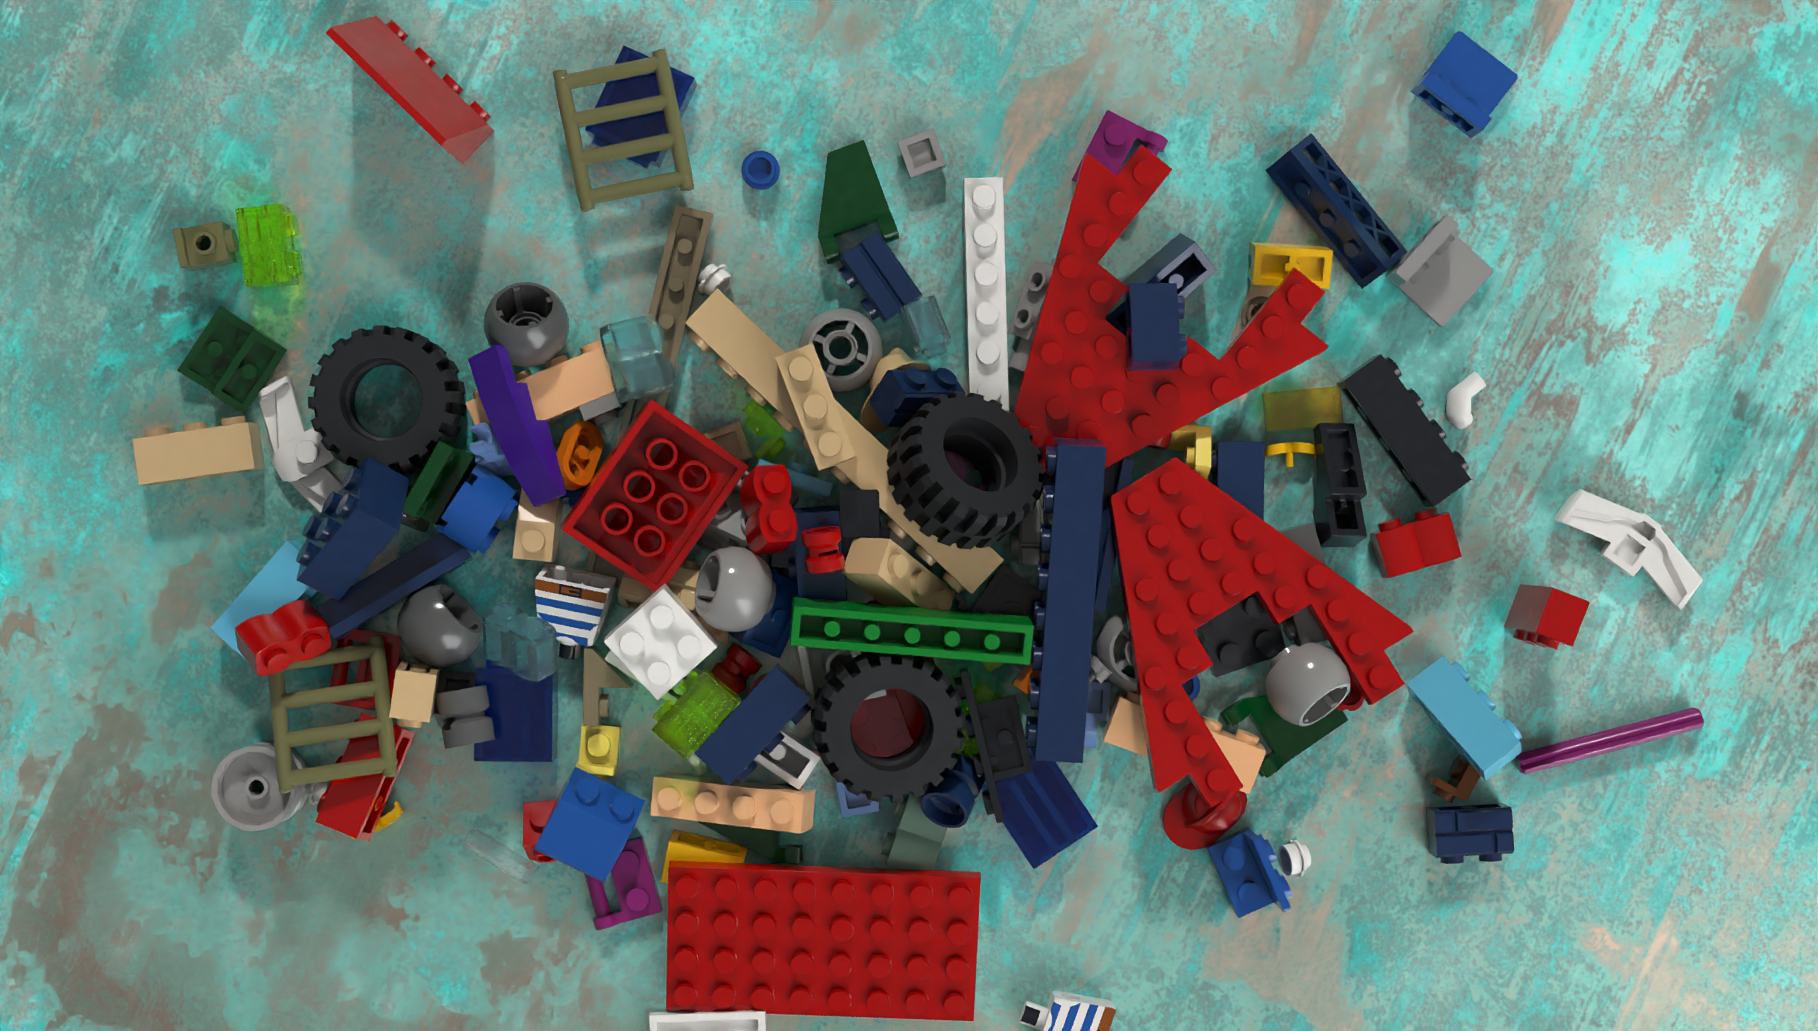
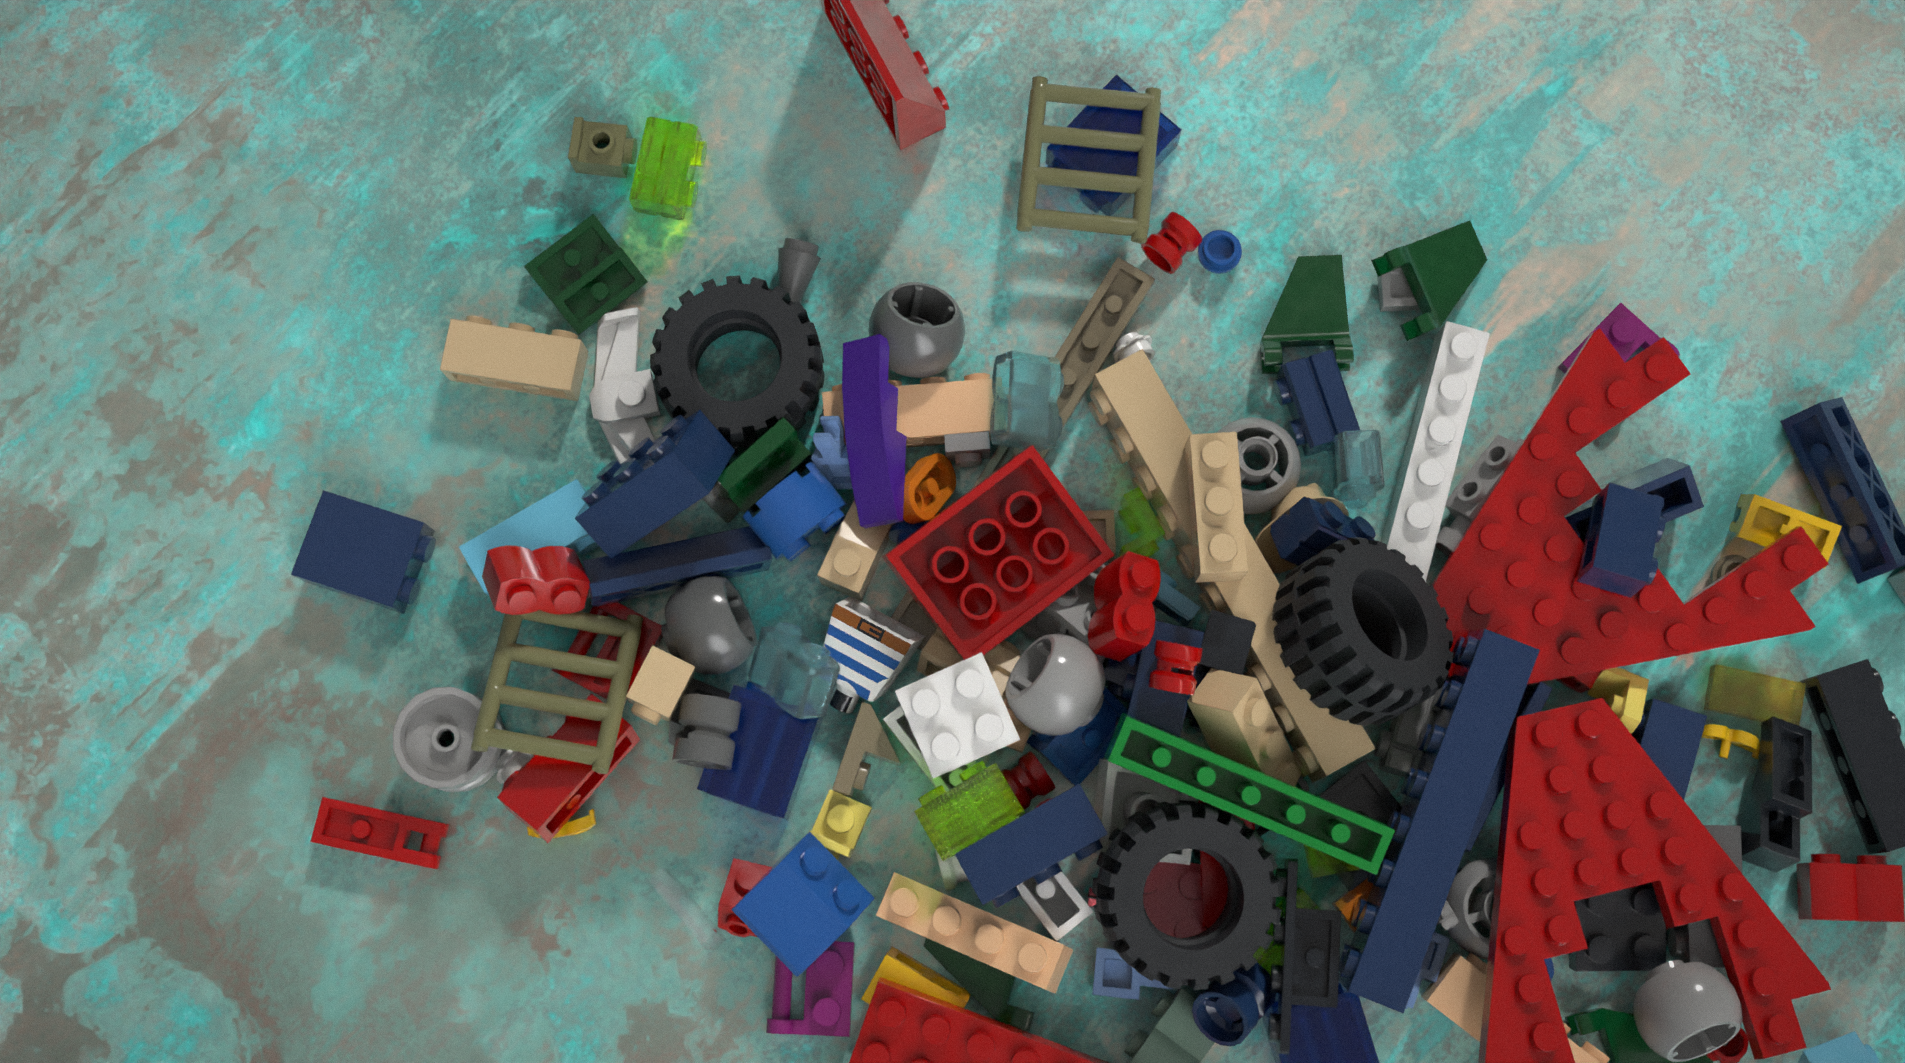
camera: 25 degrees right, 10 degrees down
none -> dark blue brick [291,490,436,614]
none -> red plate [310,797,449,870]
none -> dark grey cone [777,238,821,304]
none -> red wheel [1141,212,1202,274]
none -> dark green flag [1371,220,1488,341]

